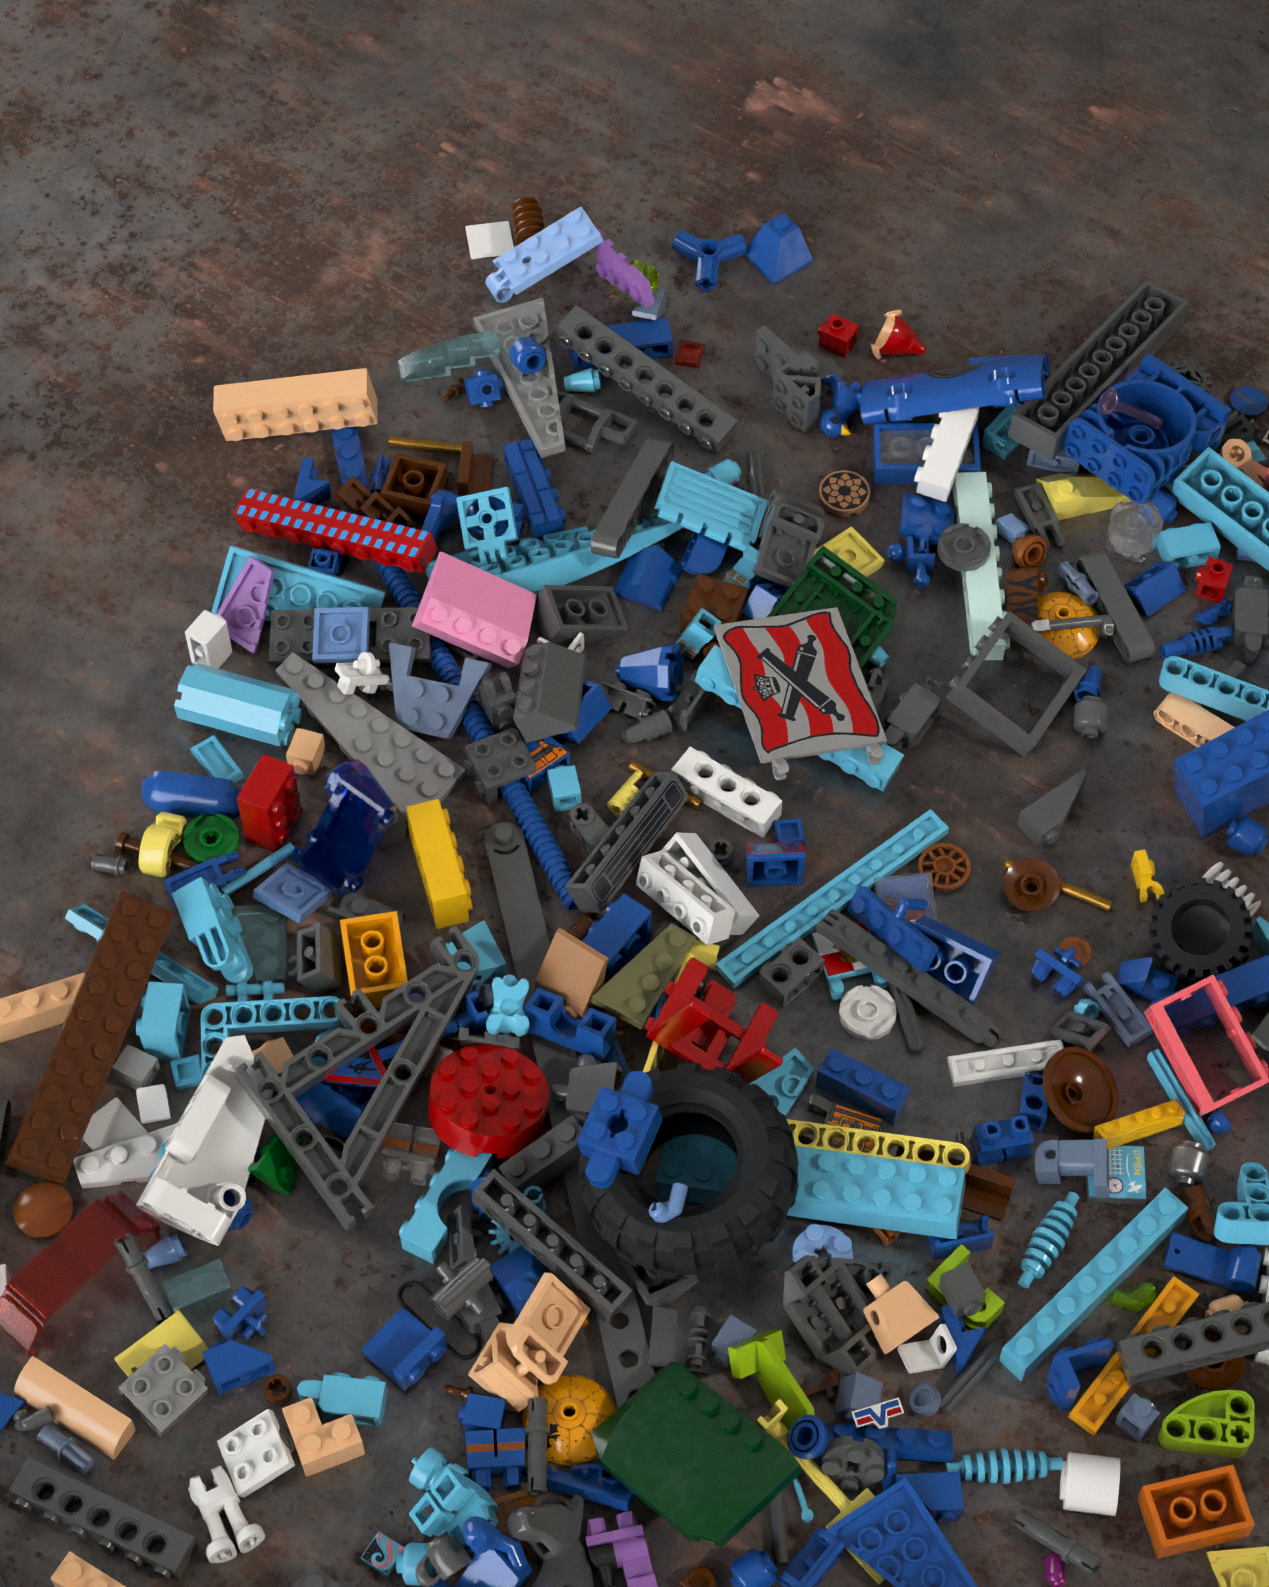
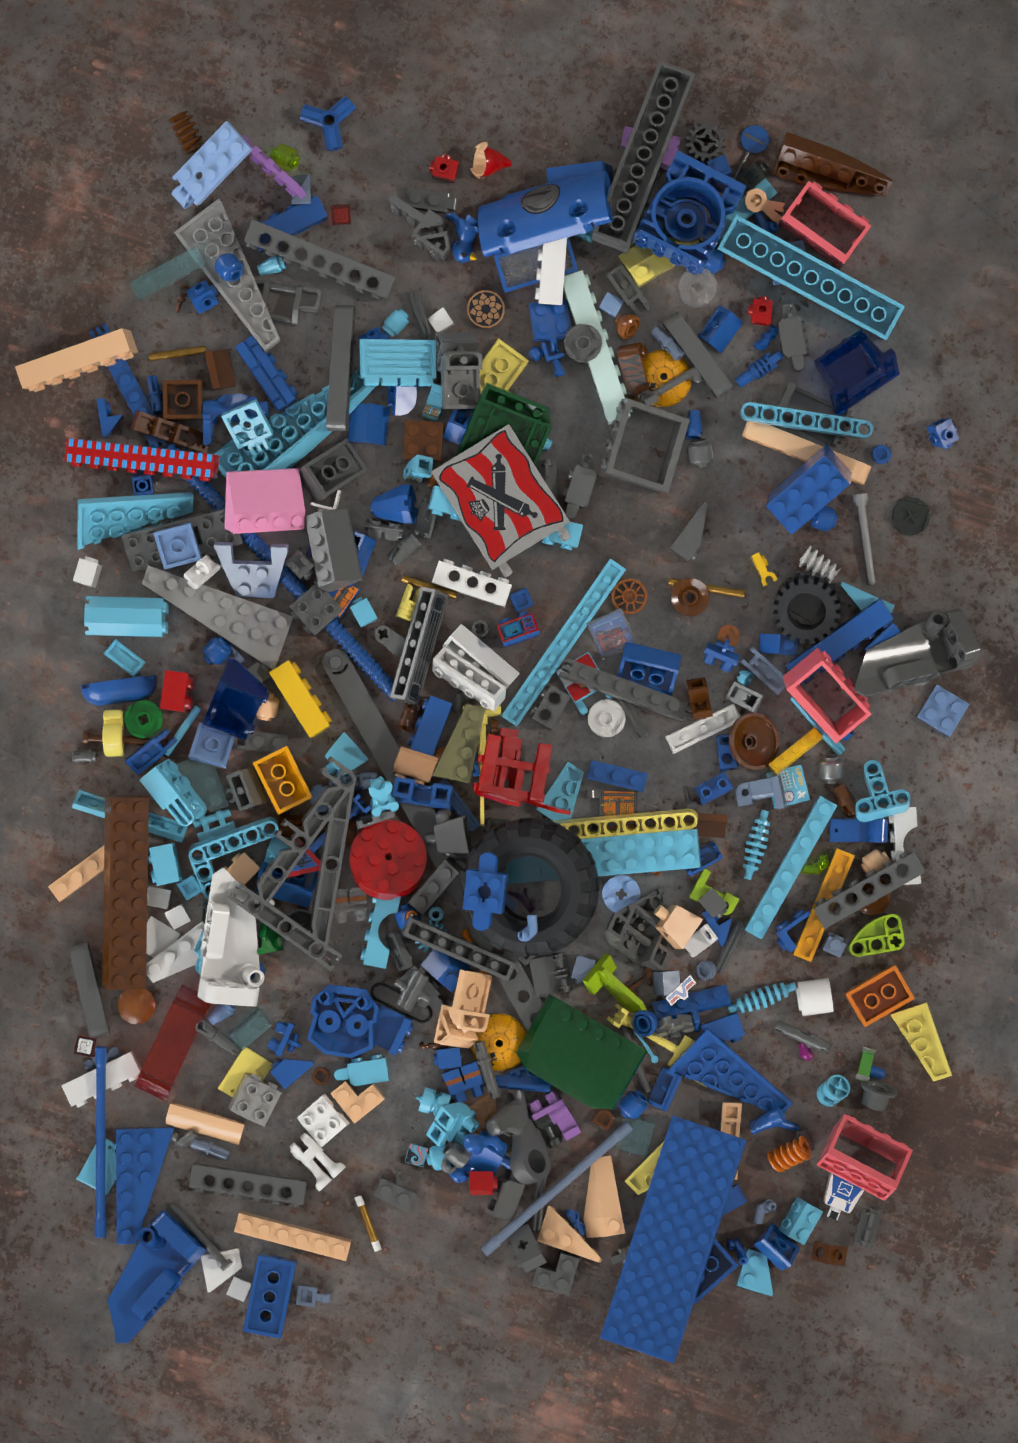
camera: 15 degrees left, 30 degrees up
medium lavender wing [217,556,275,654] -> none
light nougat brick [286,728,325,776] -> none
white sticker [465,221,514,259] -> none
blue slope [744,213,813,285] -> none
blue plate [847,886,939,972] -> none
clear purple piece [1098,388,1163,429] -> none
medium azure brick [1156,522,1221,570] -> none
none -> light nougat head [253,691,280,721]
none -> blue brick [307,984,381,1058]
none -> white slope [428,308,454,333]
none -> reddish brown brick [686,677,713,720]

